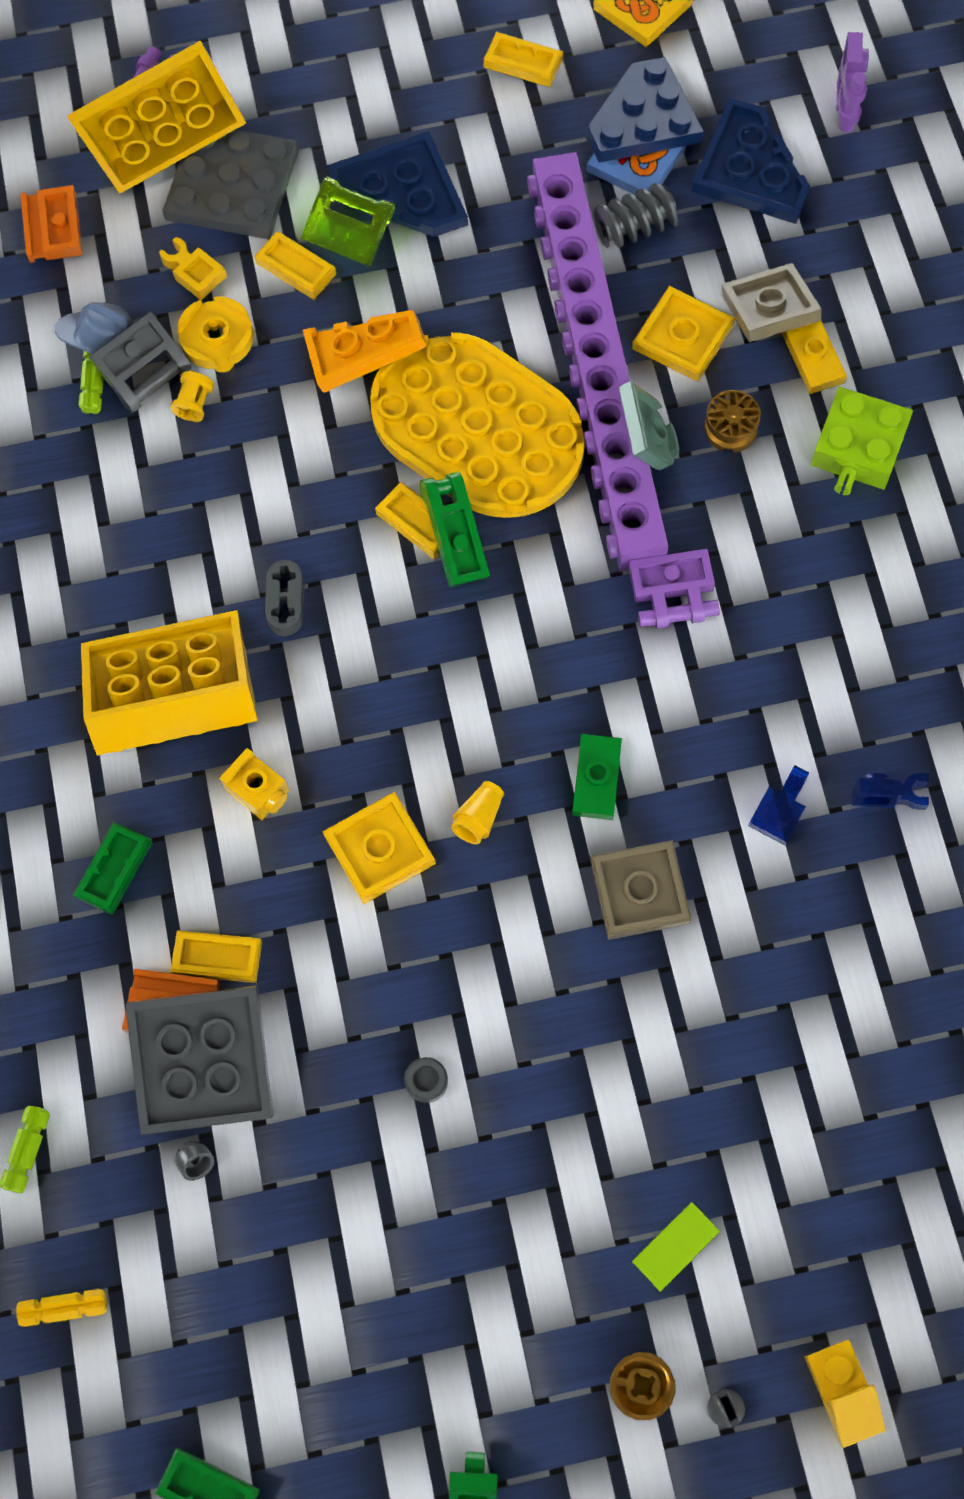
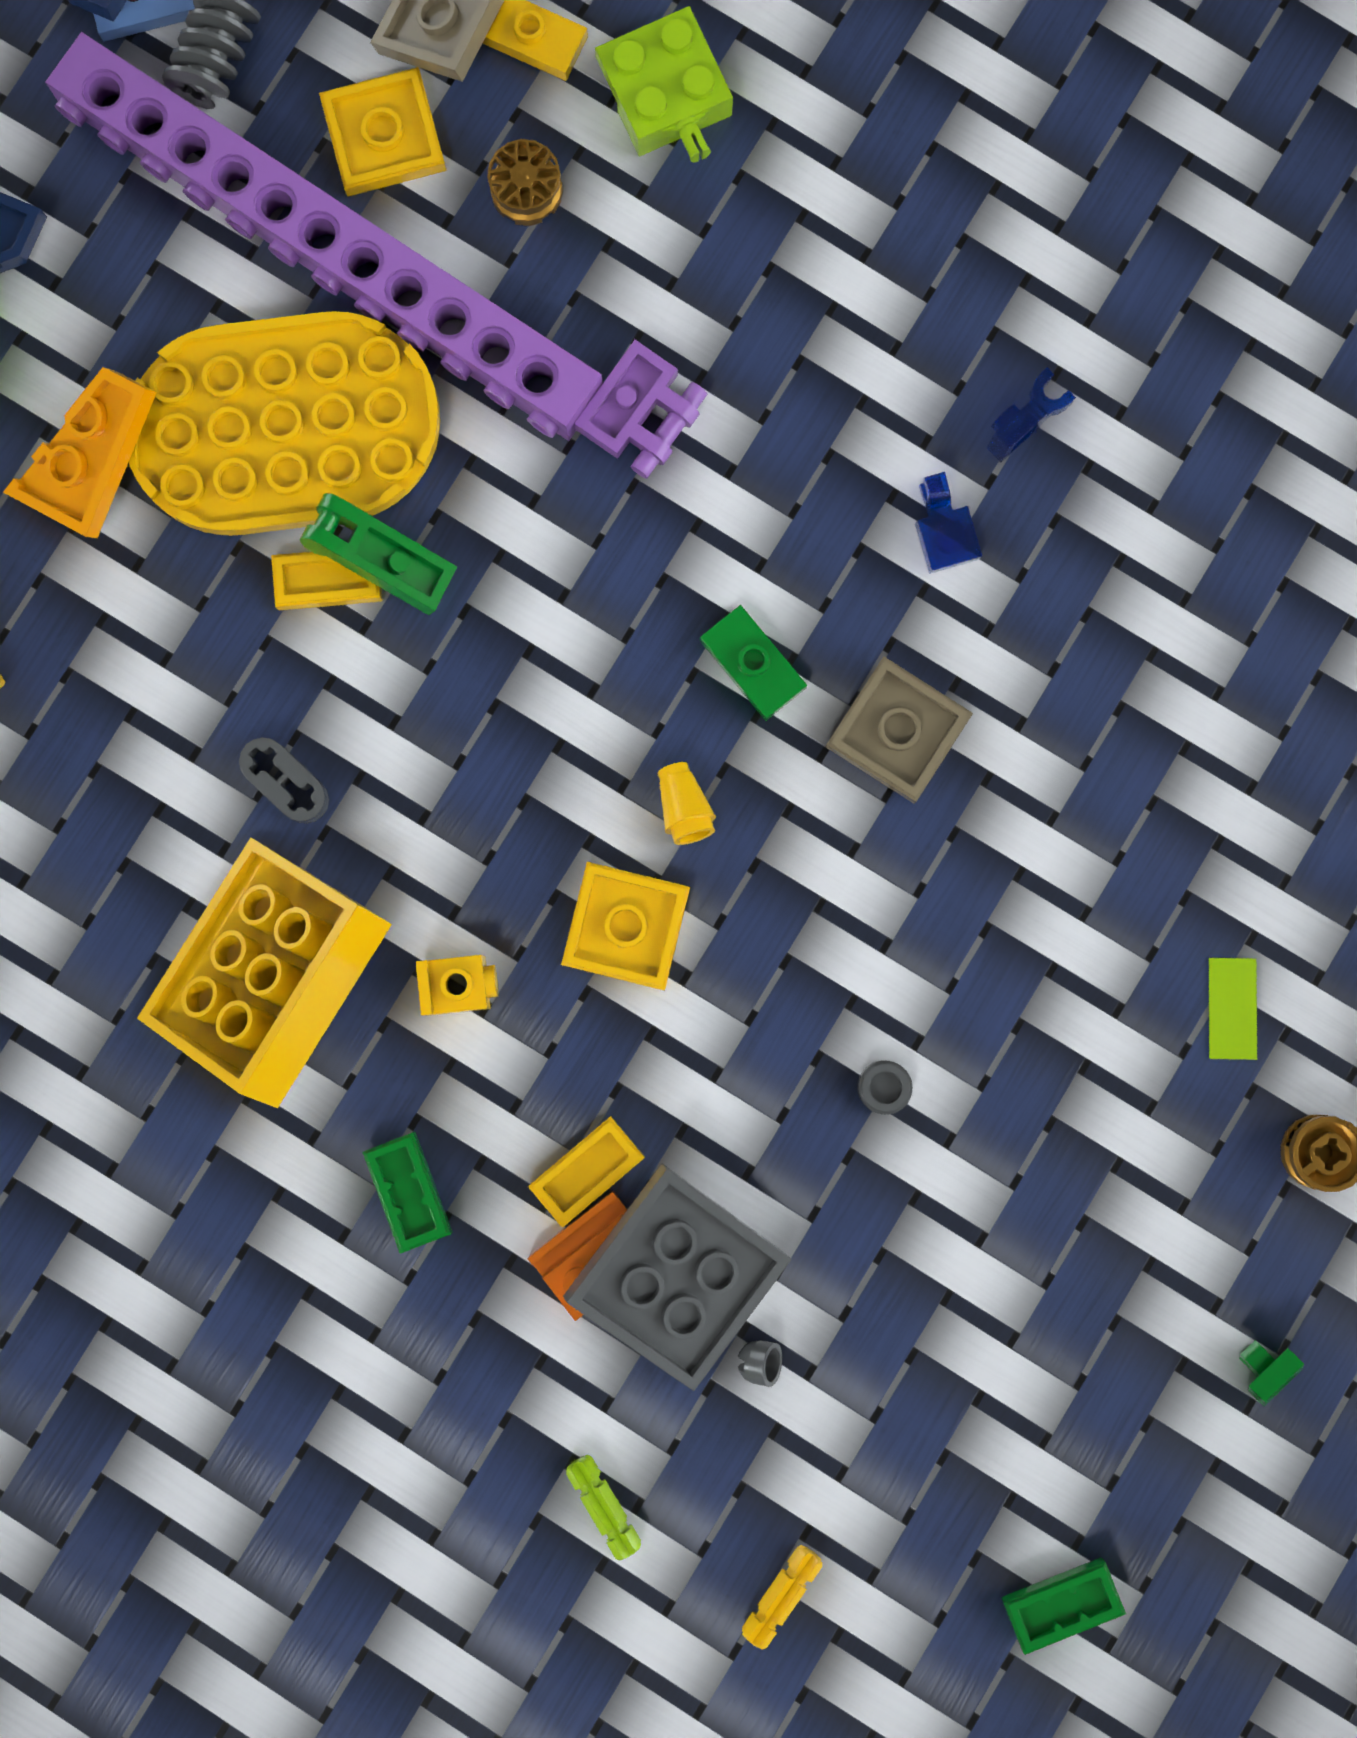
camera: 50 degrees left, 15 degrees up
sand green tile [619,381,679,470] -> none

